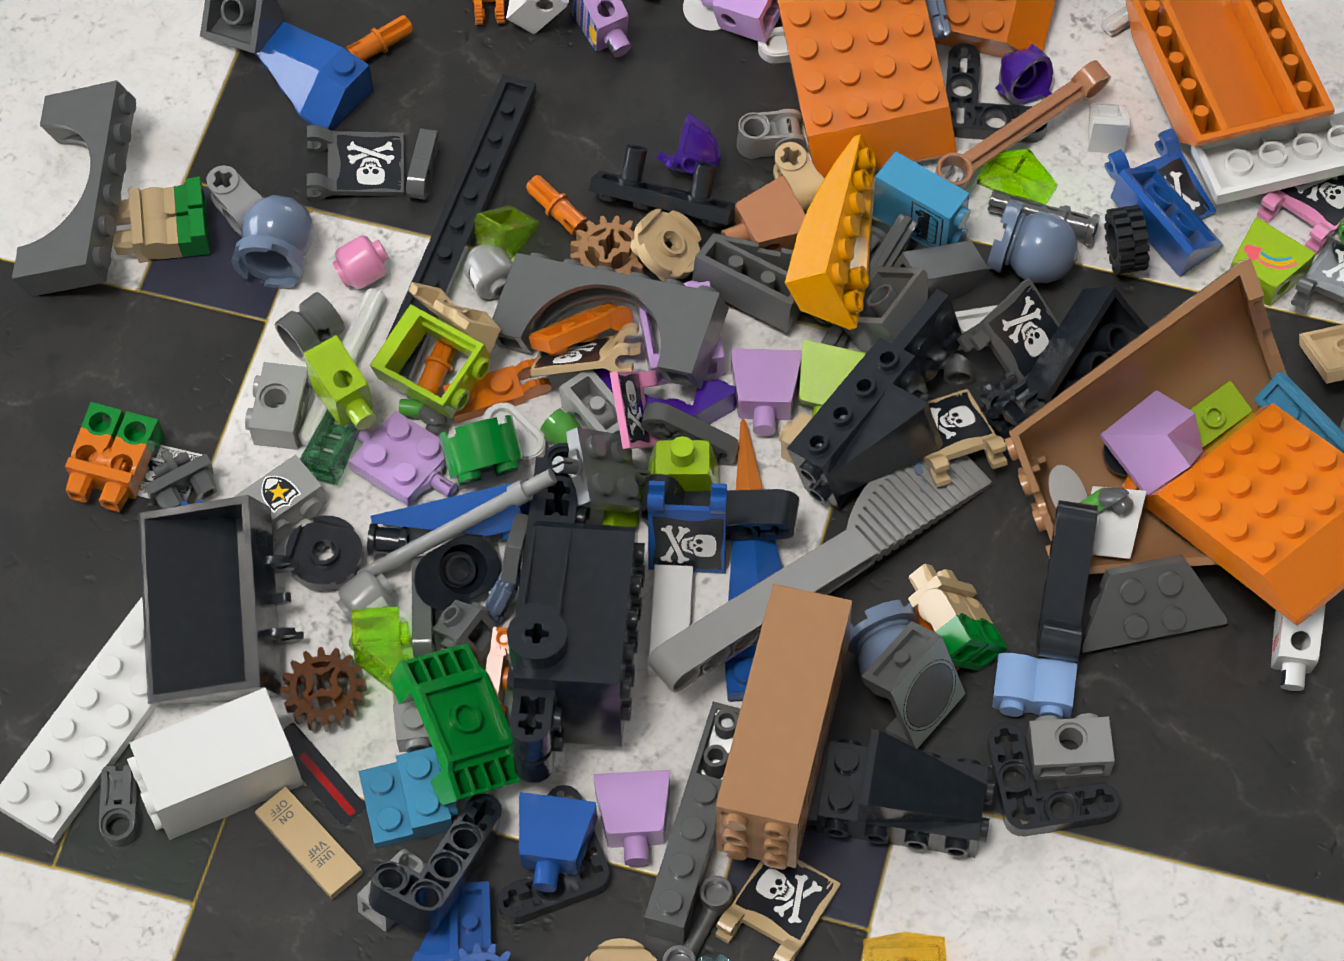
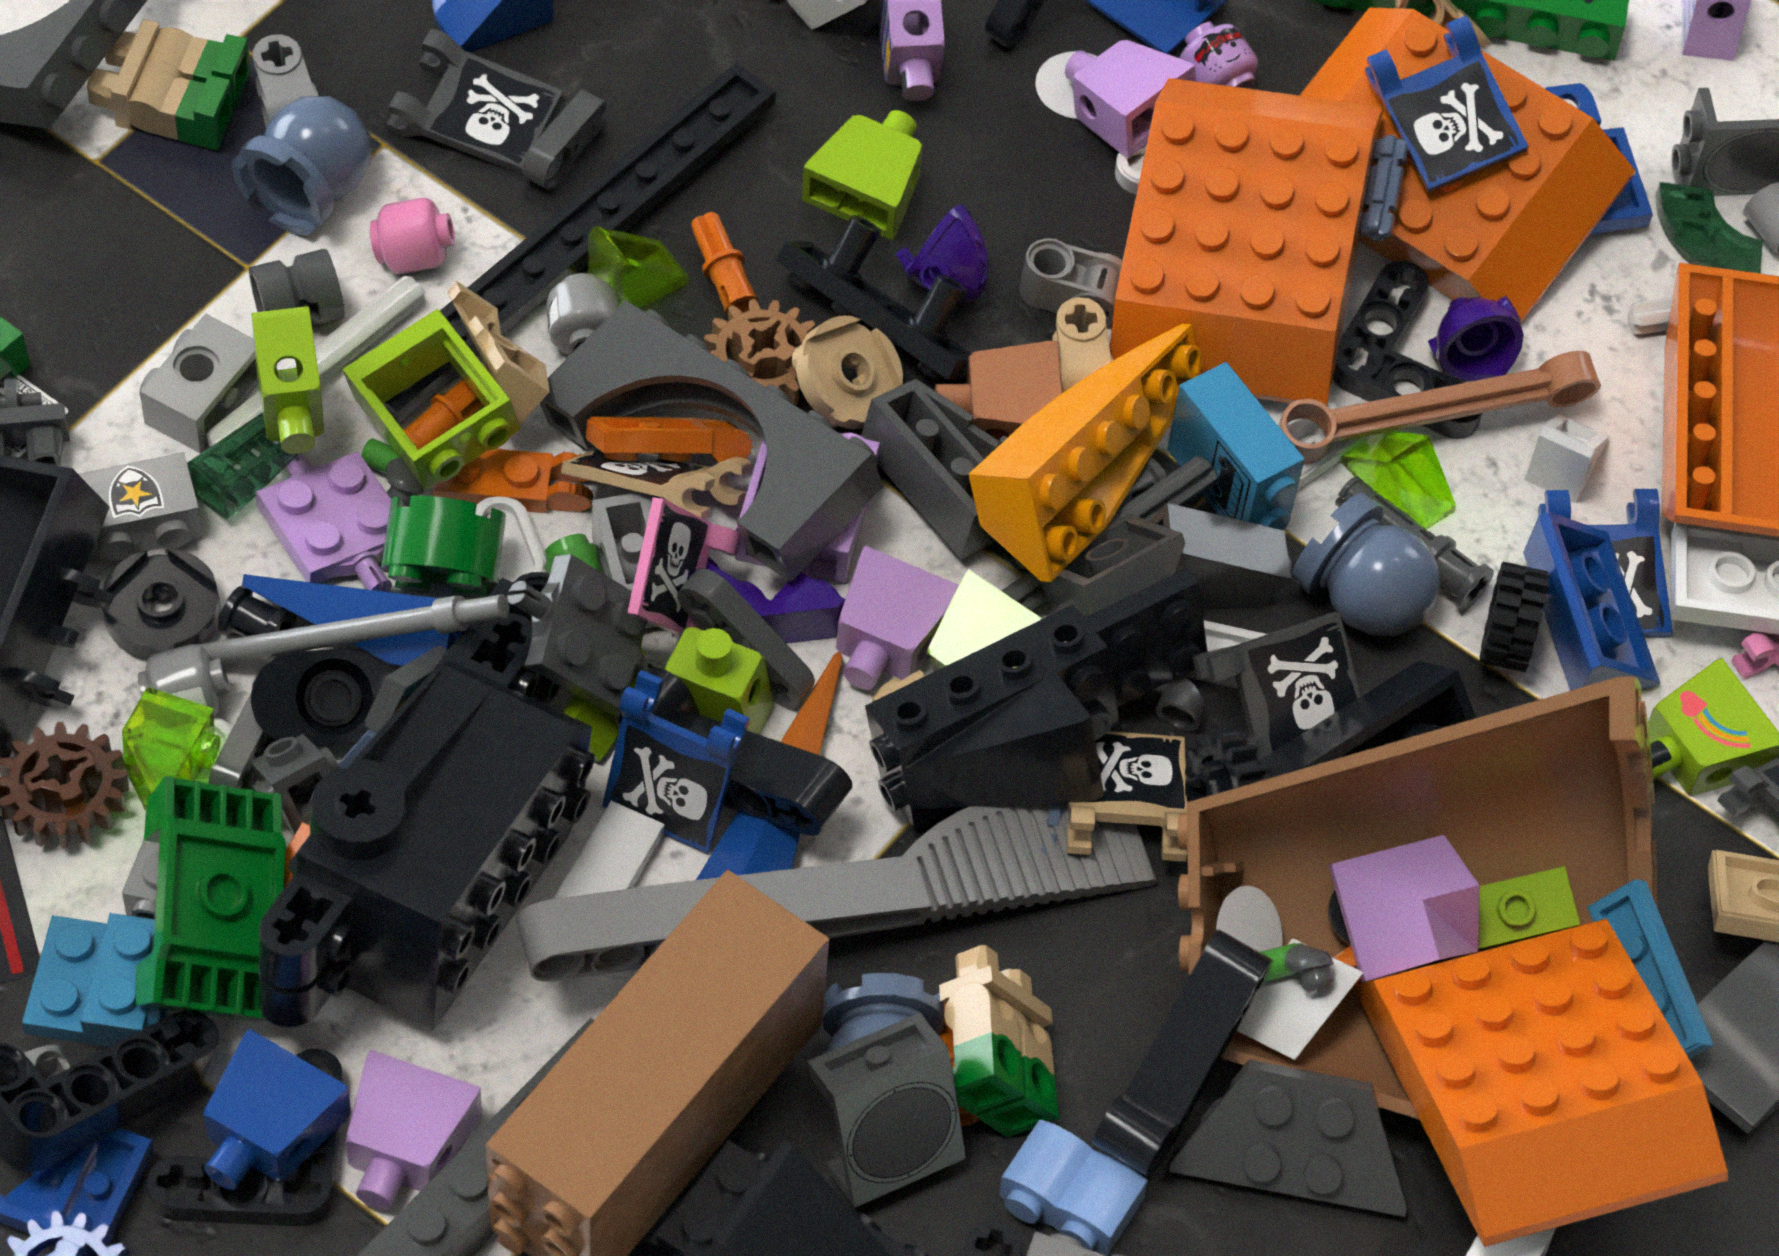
camera: 15 degrees right, 5 degrees down
none -> lime torso [802,110,923,241]

